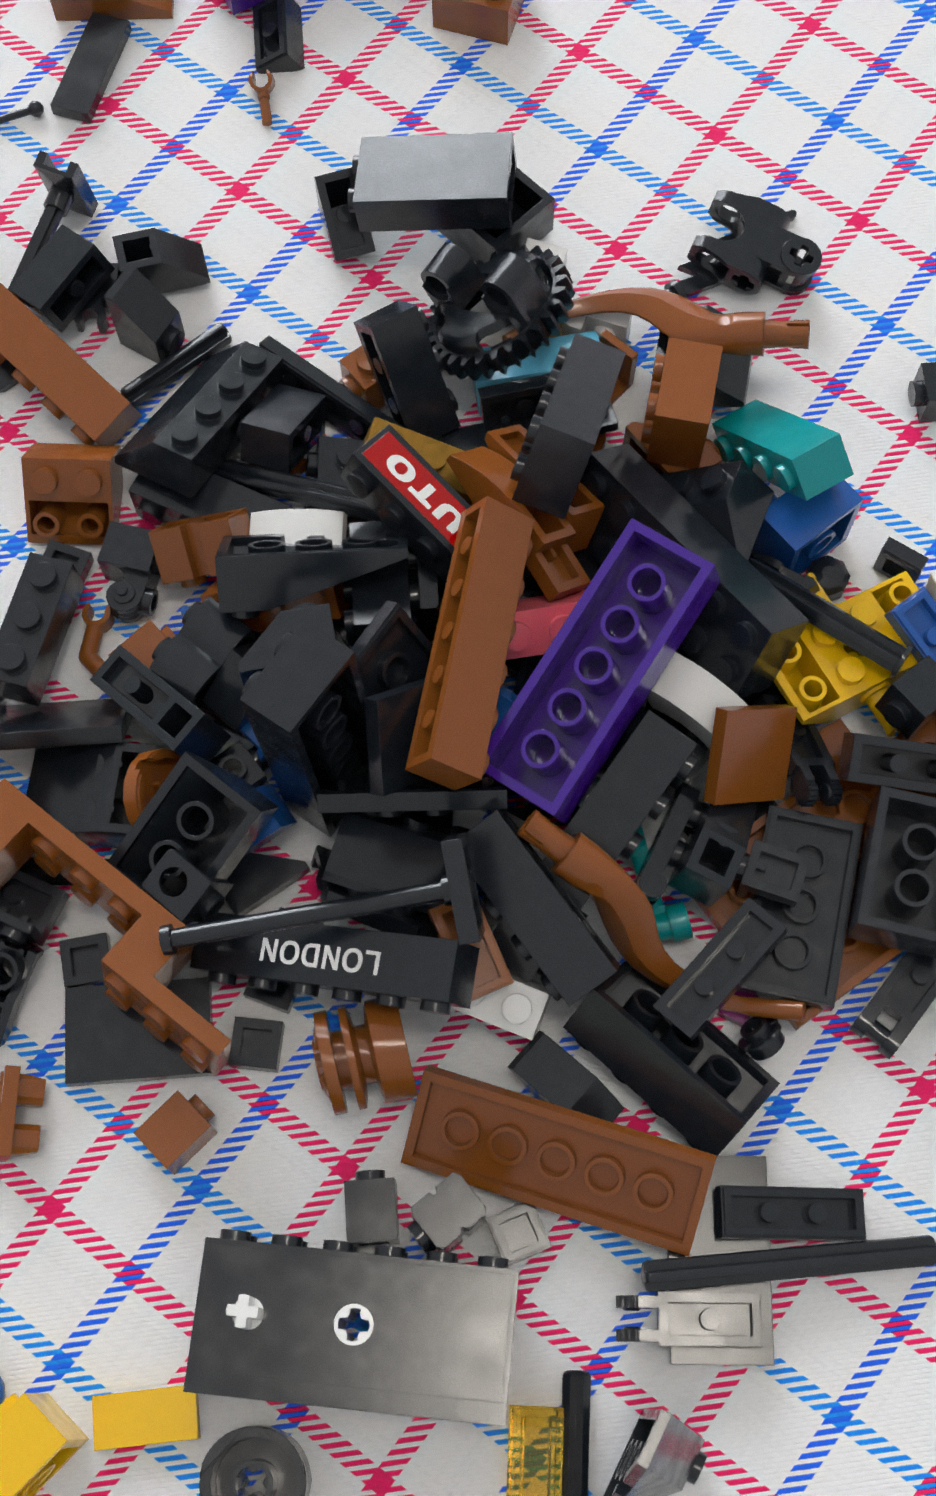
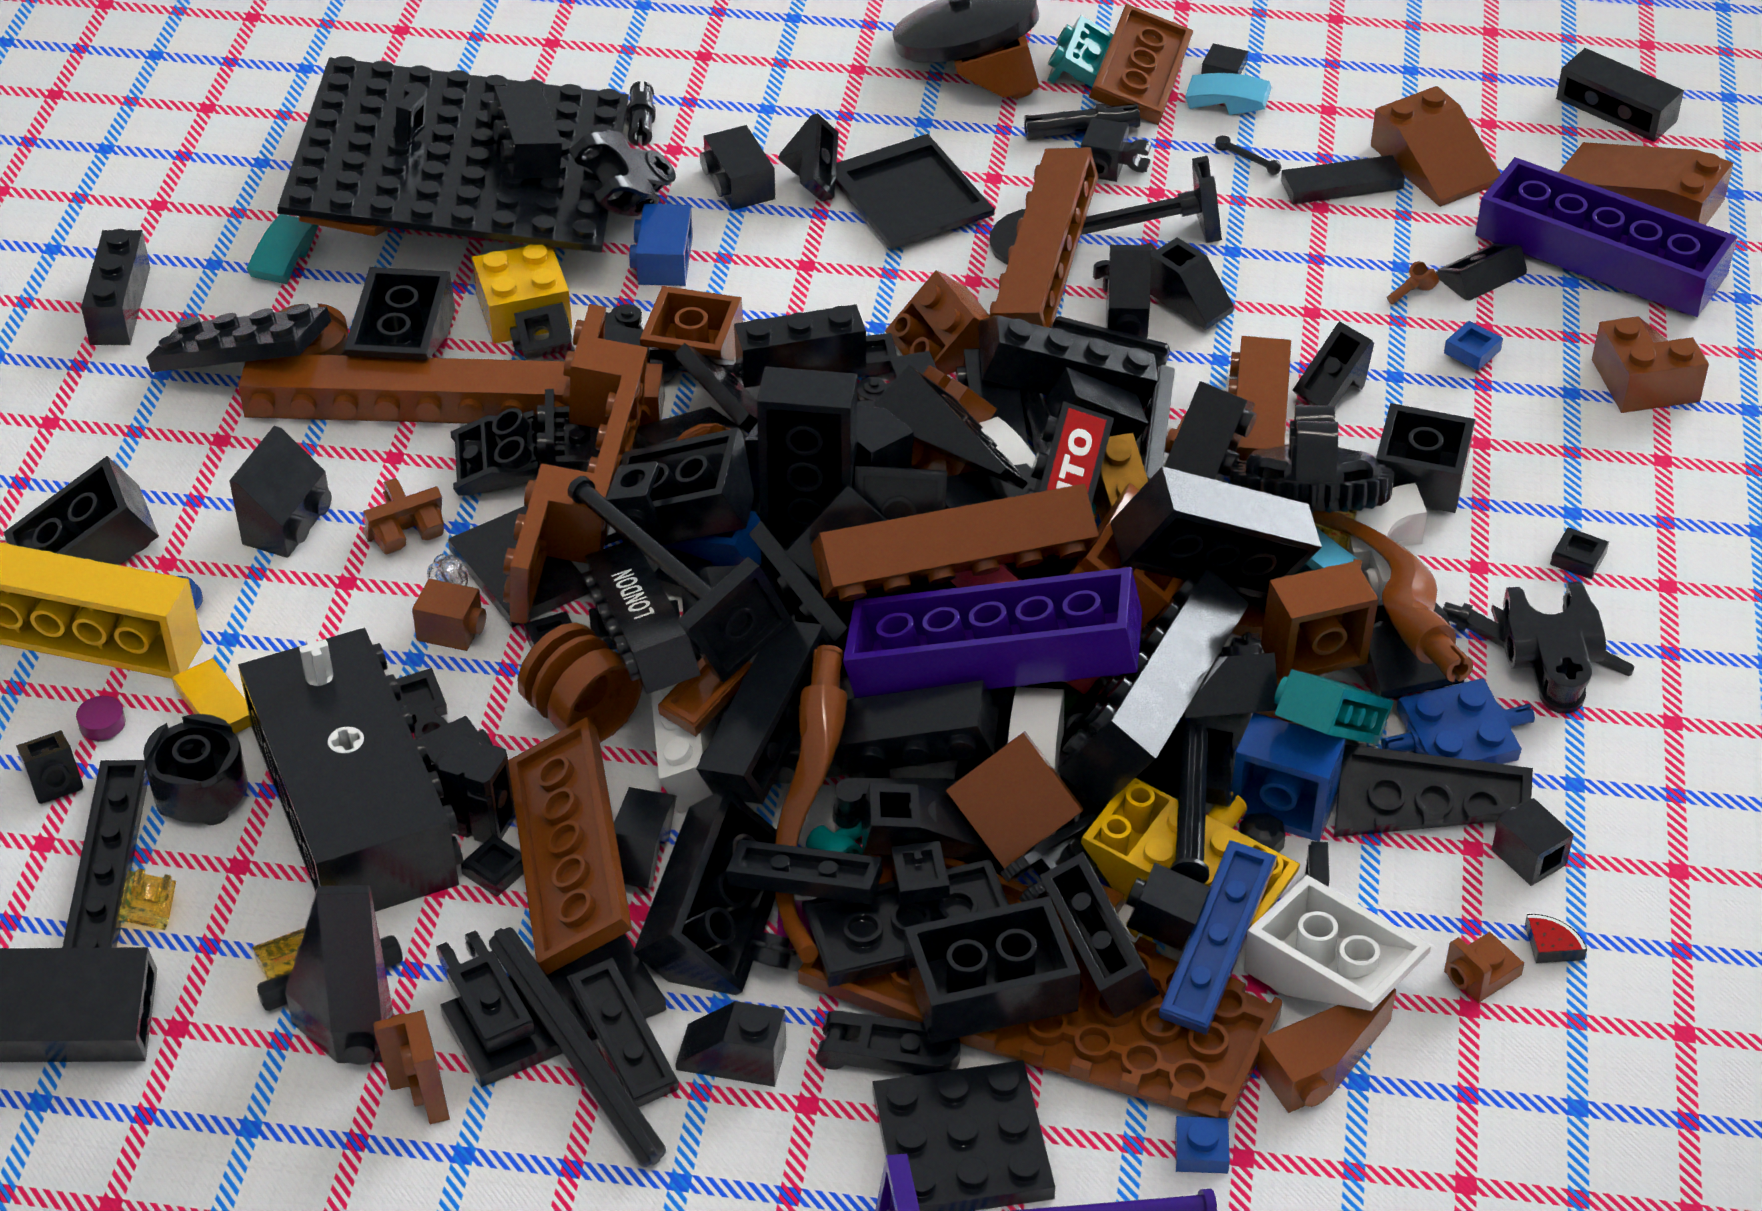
camera: 60 degrees right, 25 degrees down
black brick [9,224,115,333] -> none
brick [348,132,517,232] -> none
none -> dark orange bracket [373,1010,450,1124]
none -> black plate [396,668,448,739]
none -> clear plate [427,554,468,586]
none -> black slope [675,1001,786,1087]
none -> dark orange brick [1228,336,1291,461]
none -> black wing [1334,744,1533,837]
none -> blue plate [1381,678,1535,764]
none -> blue plate [1444,321,1503,371]
none -> black tile [1550,527,1609,580]

